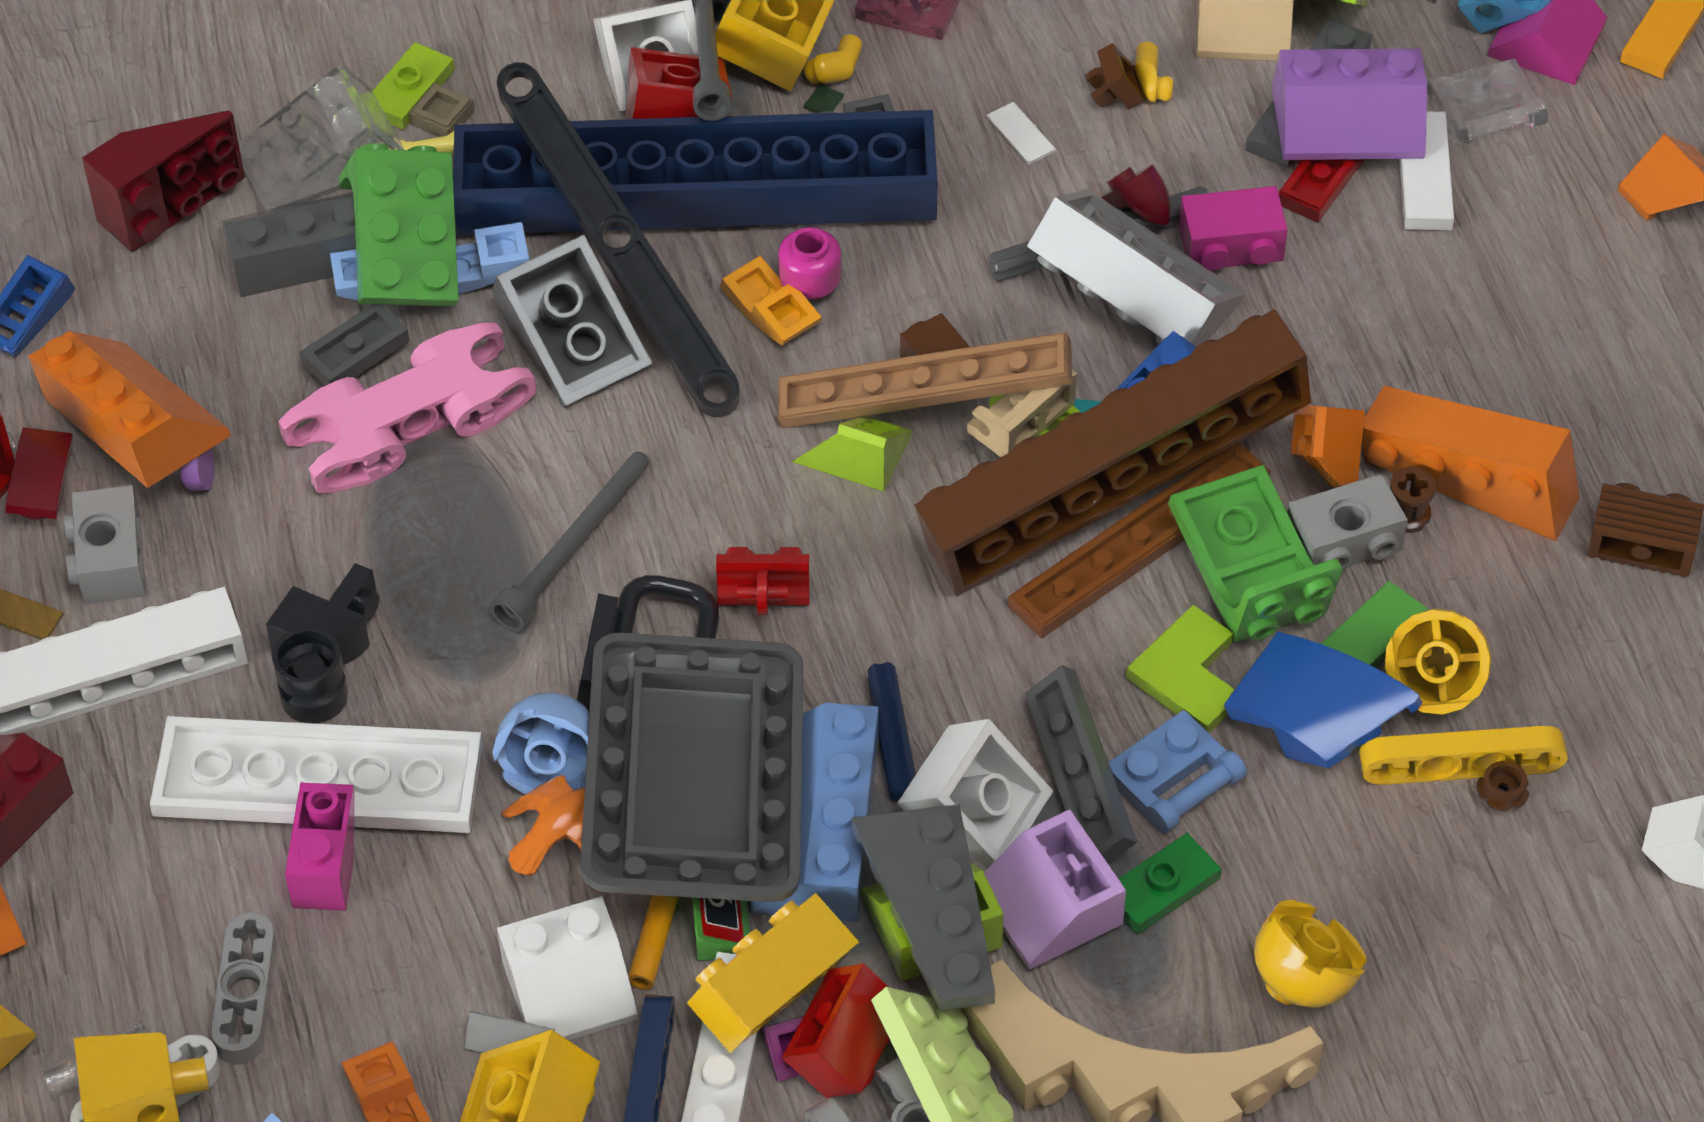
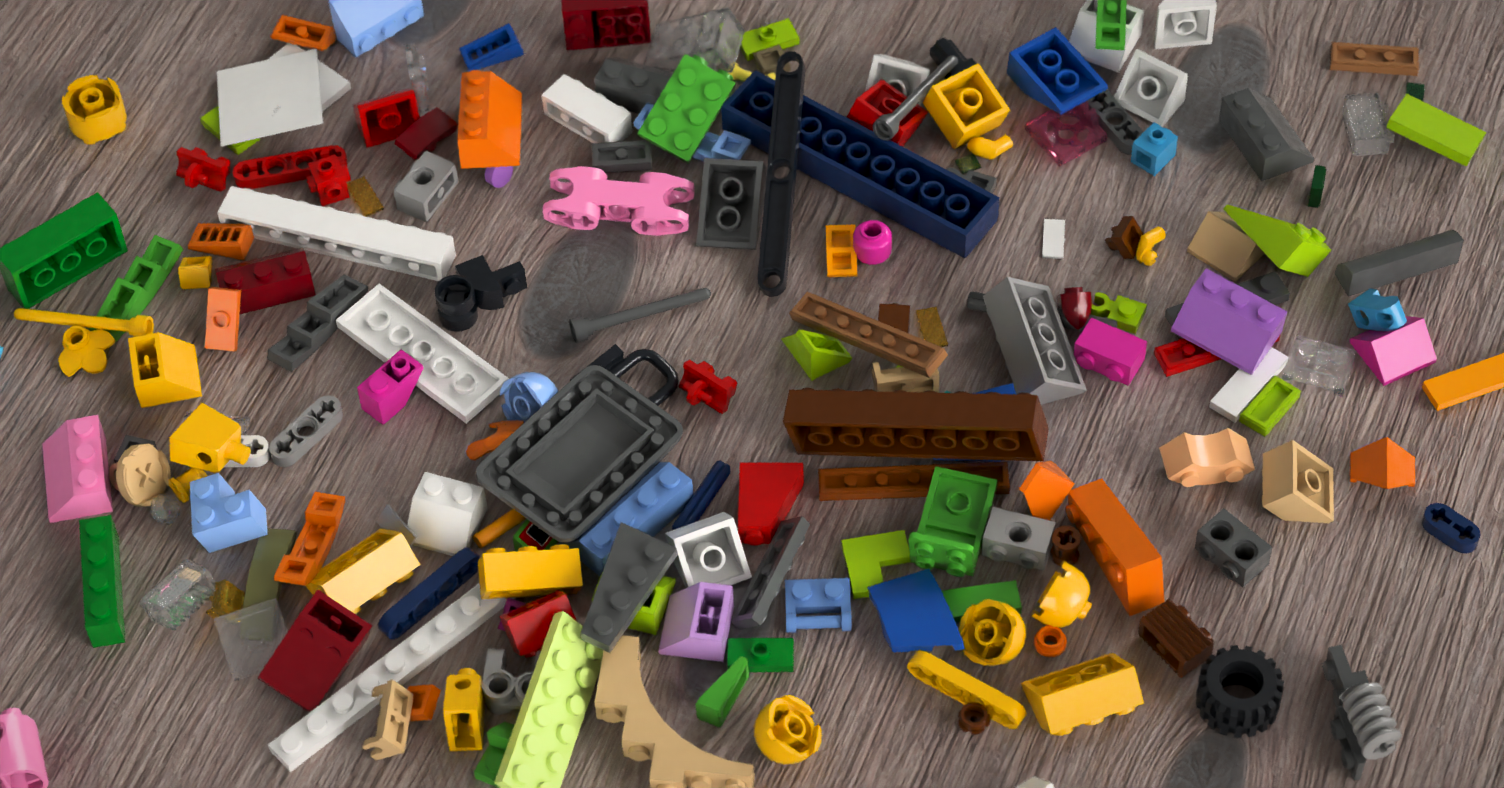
camera: 40 degrees right, 0 degrees up
none -> dark grey slope [267,274,368,372]
none -> white brick [542,74,632,144]
none -> bright green slope [695,656,749,728]
none -> red slope [738,462,804,546]
none -> clear yellow window [916,307,948,347]
none -> yellow slope [1021,652,1144,736]
none -> yellow cylinder [1031,561,1092,628]
none -> orange plate [1034,625,1067,657]
none -> lime plate [1090,292,1147,334]
none -> light nougat brick [1159,428,1255,487]
none -> dark grey brick [1195,508,1272,587]
none -> lime tile [1239,375,1301,437]
none -> tan slope [1262,440,1334,523]

